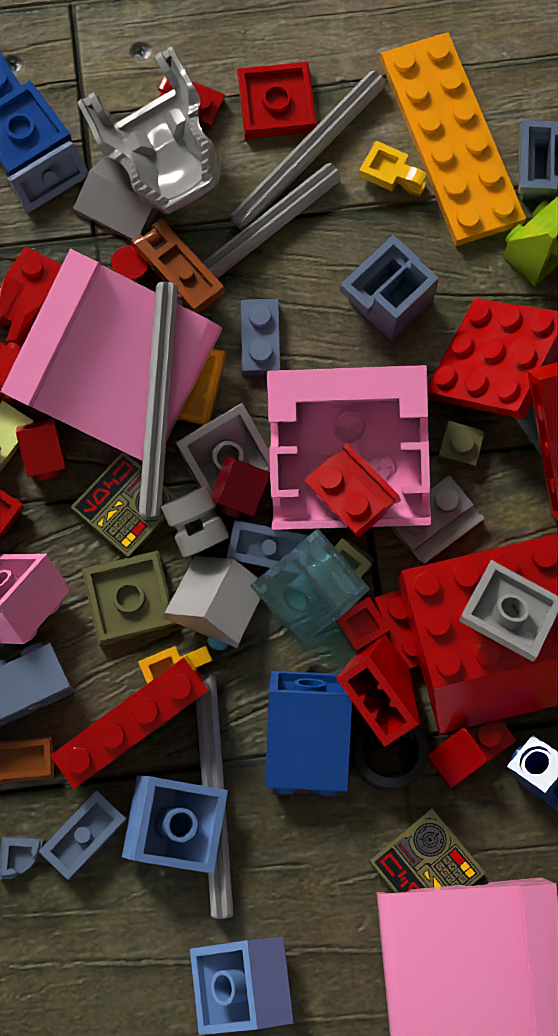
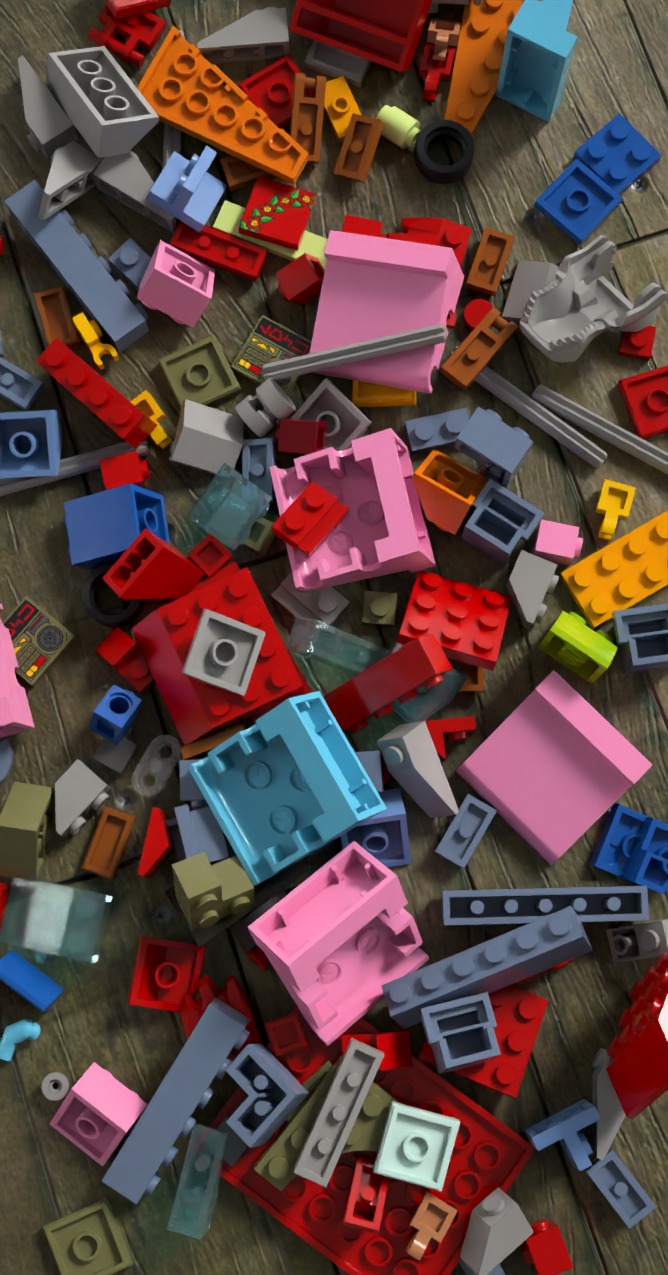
camera: 80 degrees right, 5 degrees up
sand blue plate [7,141,89,213] -> none
none -> yellow plate [72,312,119,370]
none -> red brick [99,451,151,490]
none -> clear light blue slope [286,618,393,675]
none -> orange slope [412,448,489,535]
none -> sand blue brick [454,407,533,489]
none -> dark orange plate [465,227,515,297]
none -> light grey slope [506,550,559,630]
none -> bright pink brick [532,519,583,565]

